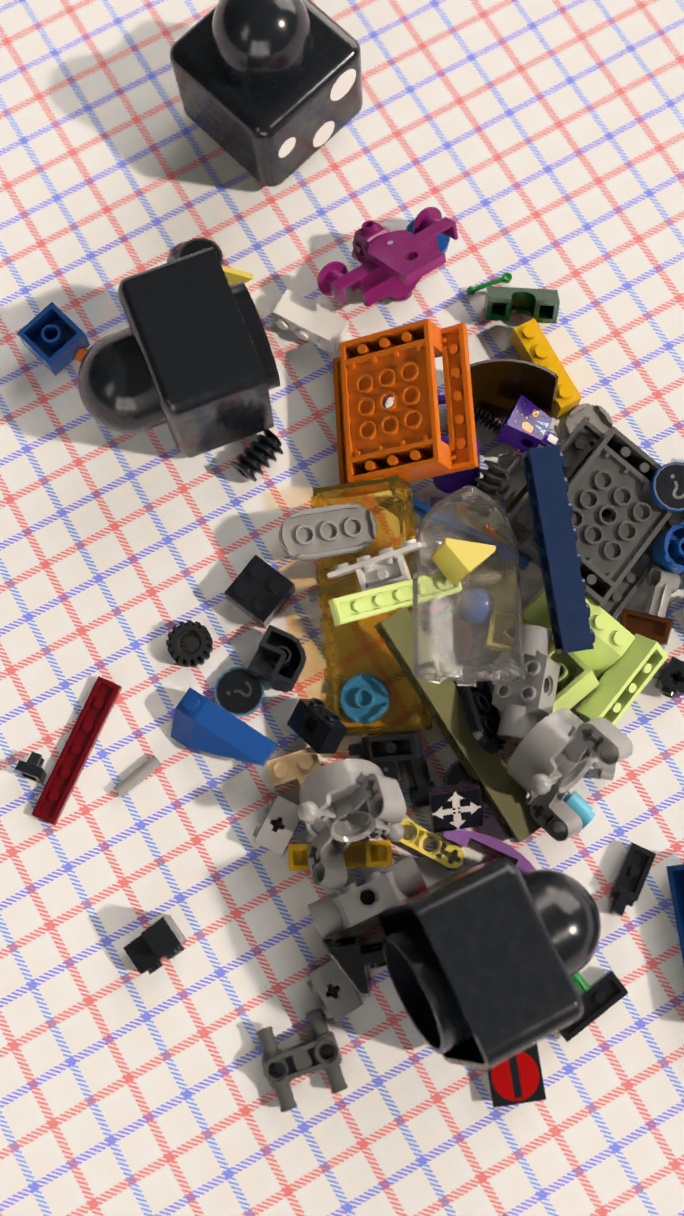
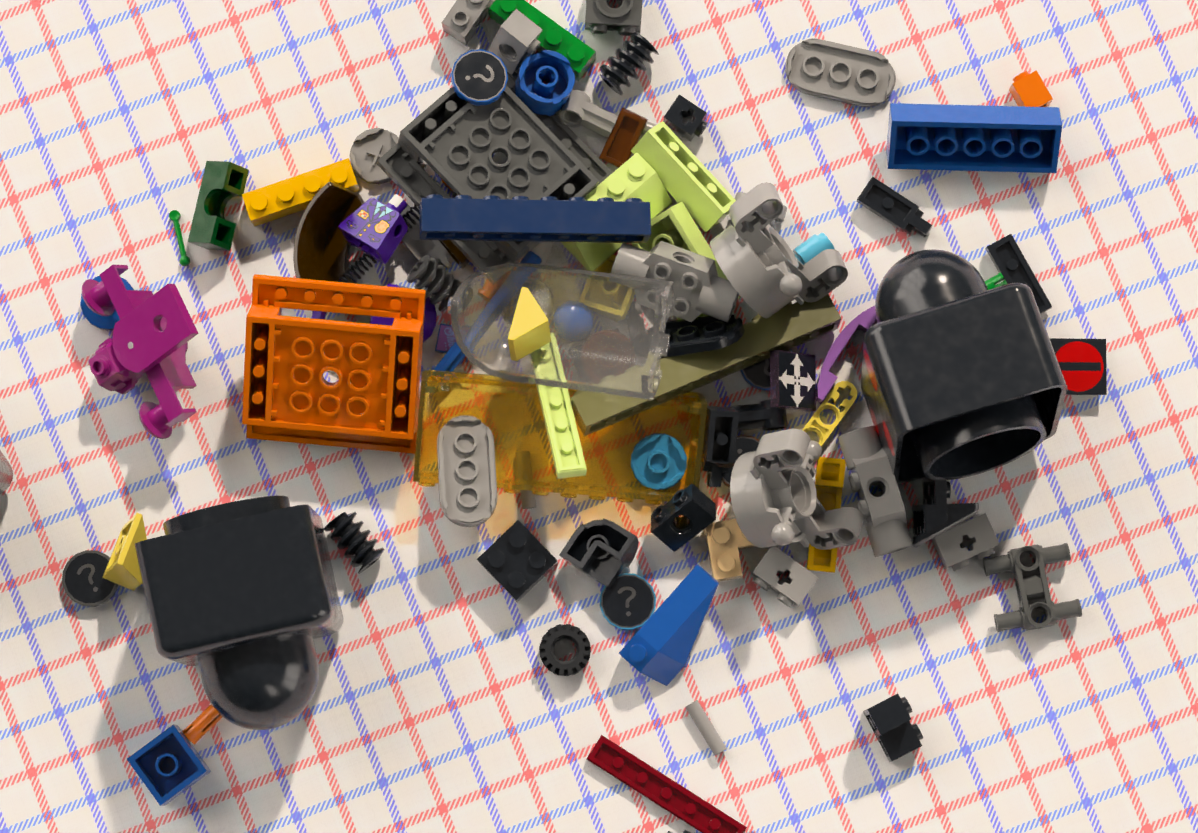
camera: 80 degrees left, 5 degrees up
white brick [273,289,349,353] -> none
white bracket [327,539,427,592] -> none

